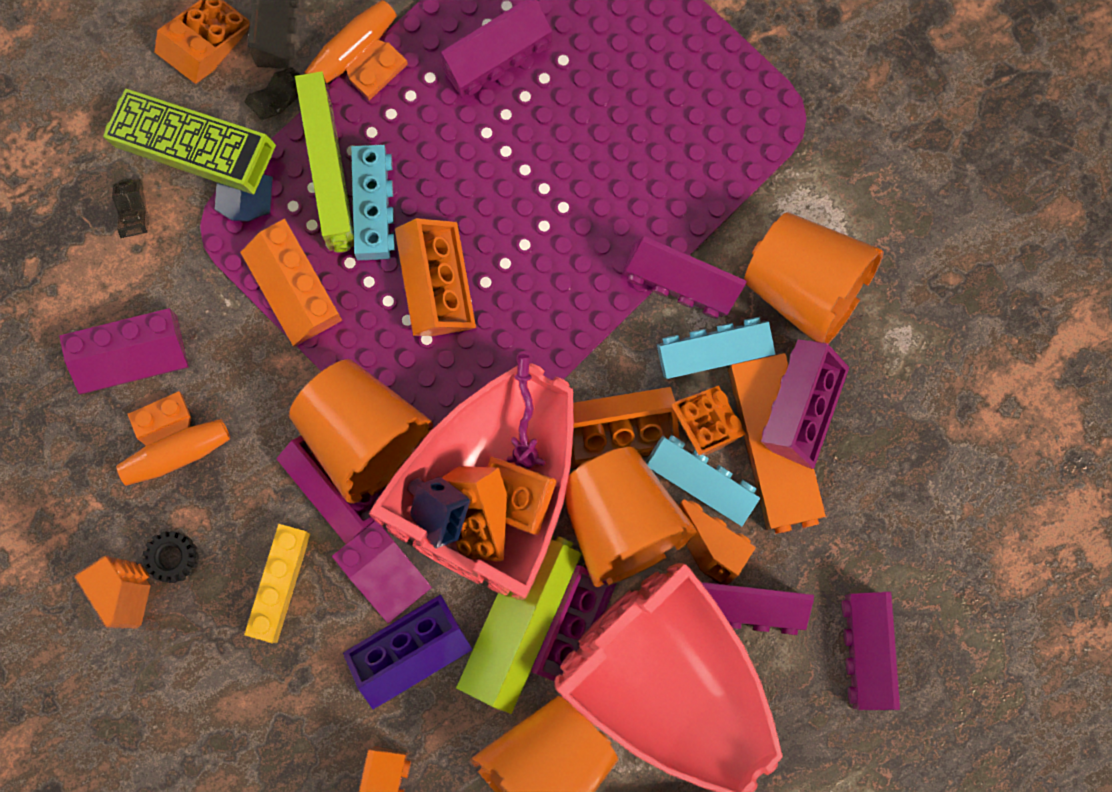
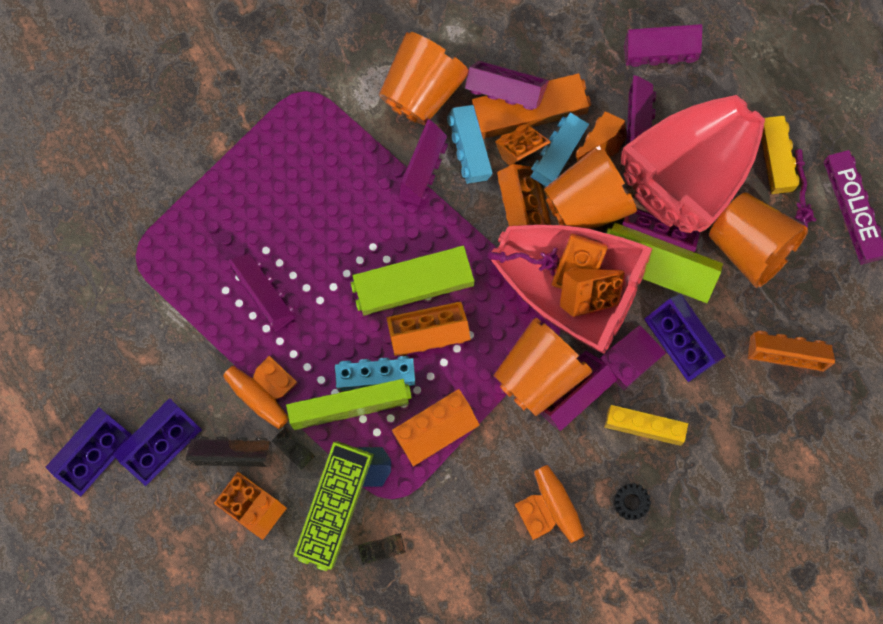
camera: 85 degrees left, 5 degrees down
magenta slope [59,308,189,395] -> none
orange slope [75,556,151,629] -> none
dark blue torso [408,477,470,549] -> none
none -> lime brick [350,246,474,316]

